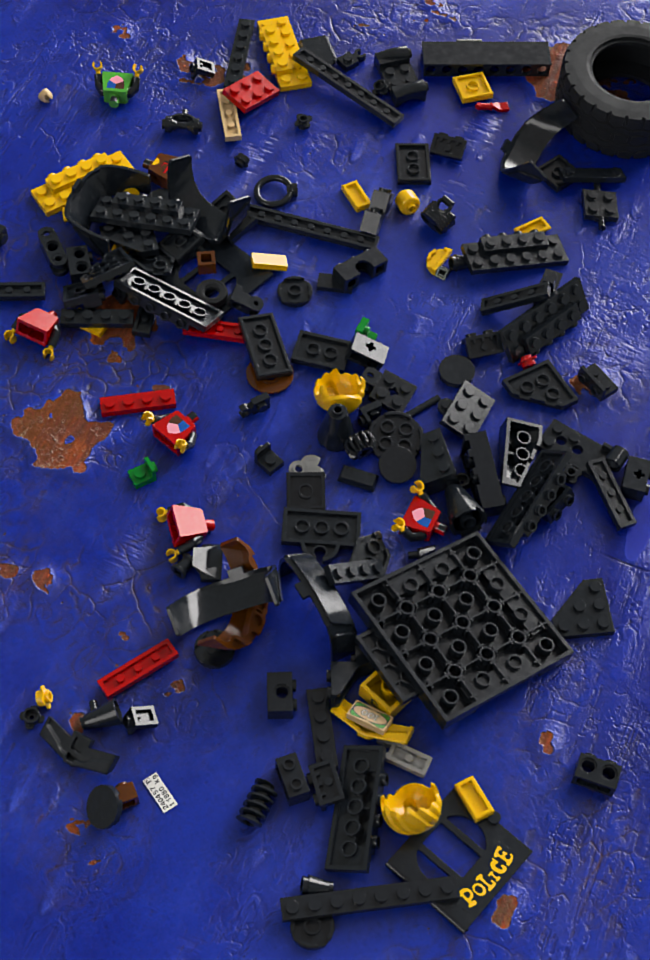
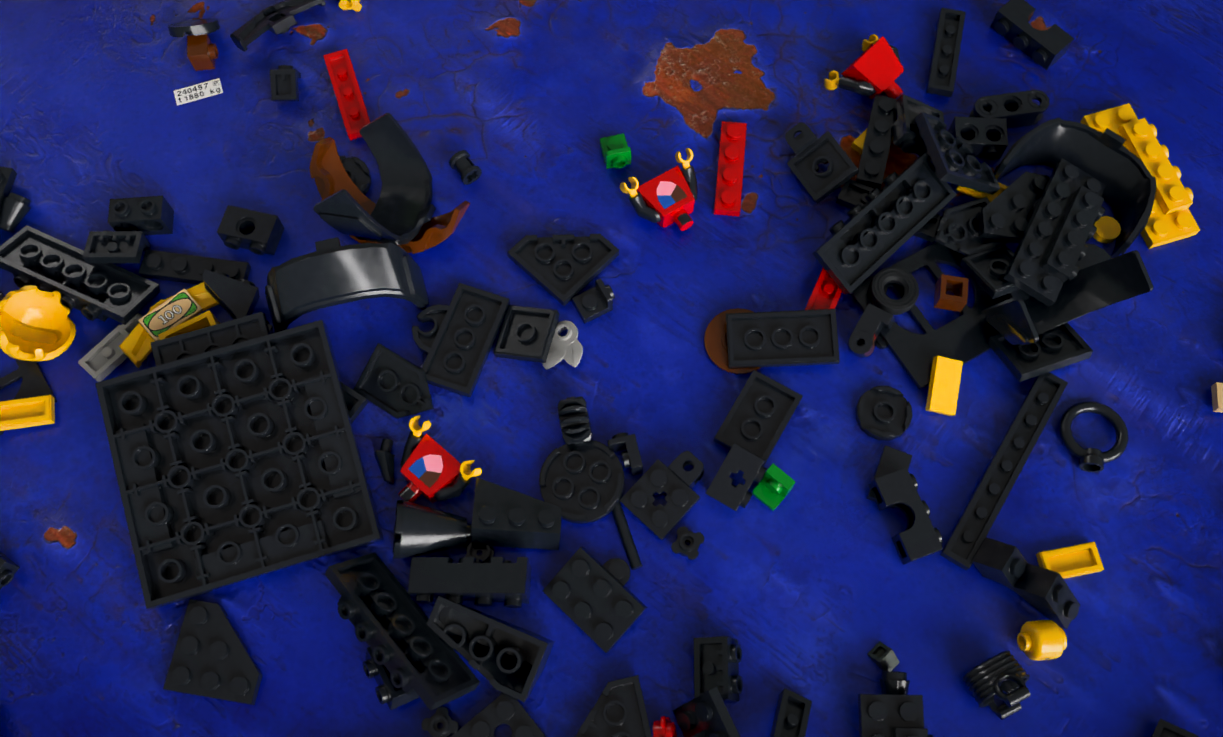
camera: 110 degrees right, 10 degrees up
black piece [80,698,123,730] -> none
reddish brown torso [143,153,177,189] -> none
torso [156,502,215,563] -> none
black slope [192,544,223,583] -> none
black plate [234,153,250,168] -> none
black piece [236,778,278,828] -> none
black plate [238,392,270,418] -> none
yellow piece [313,368,366,414] -> none
black cone [317,404,354,452] -> none
black plate [323,559,385,587] -> none
black tile [337,465,379,492] -> none
black tile [378,446,416,484] -> none
black tile [395,143,431,185] -> none
yellow tile [426,247,453,276] -> none
black tile [438,355,475,388] -> none
none -> black plate [507,234,619,306]
none -> black plate [671,526,704,560]
none -> black plate [785,122,860,204]

